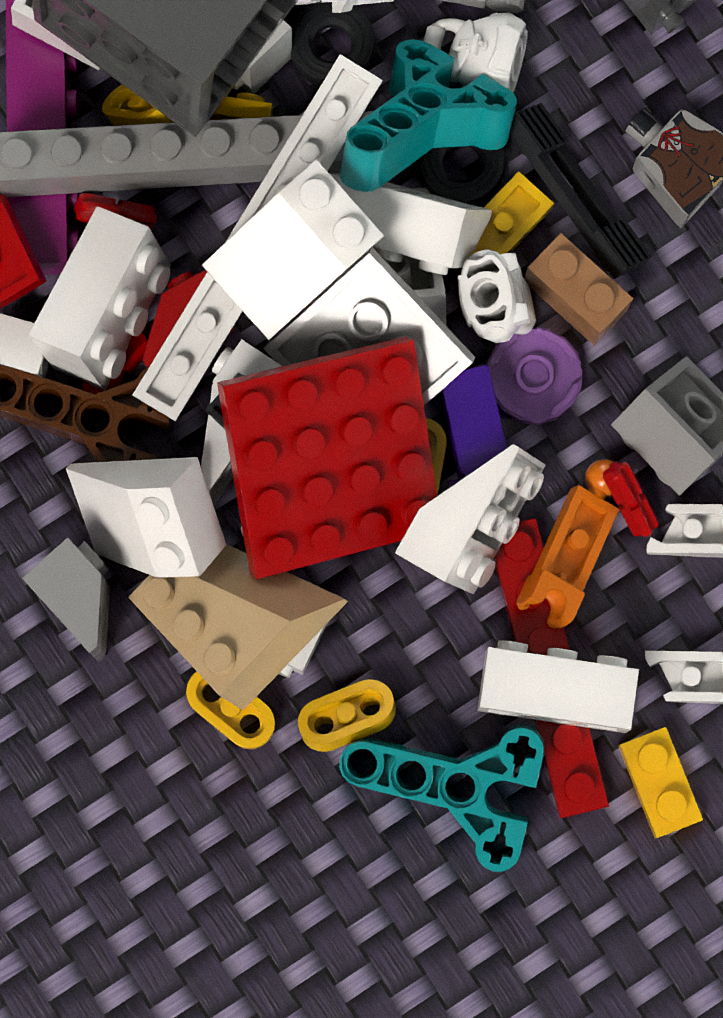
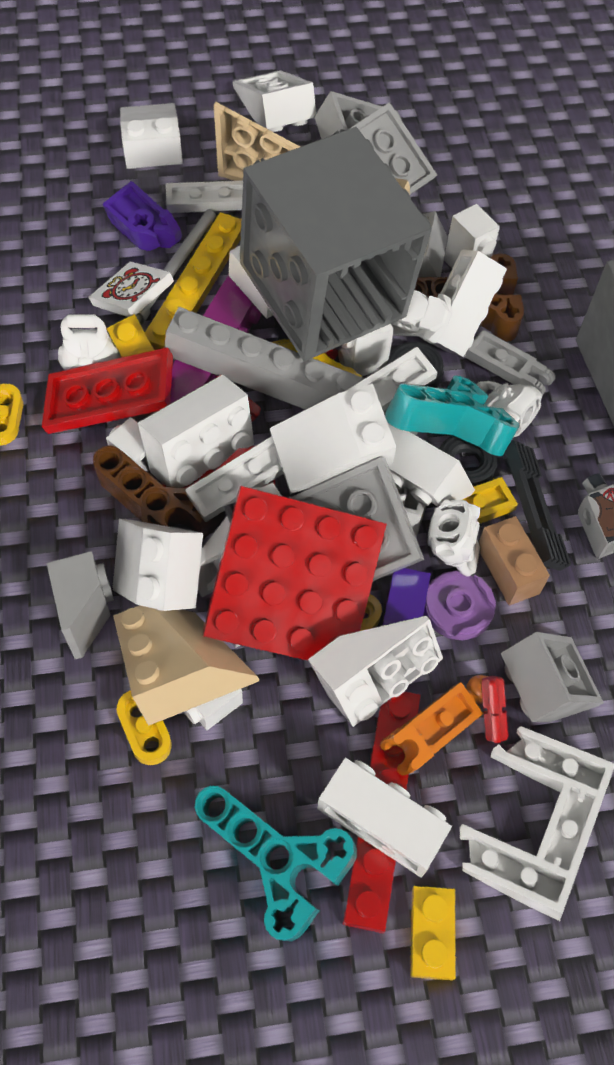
camera: 25 degrees right, 20 degrees down
yellow plate [298,679,396,752] -> none

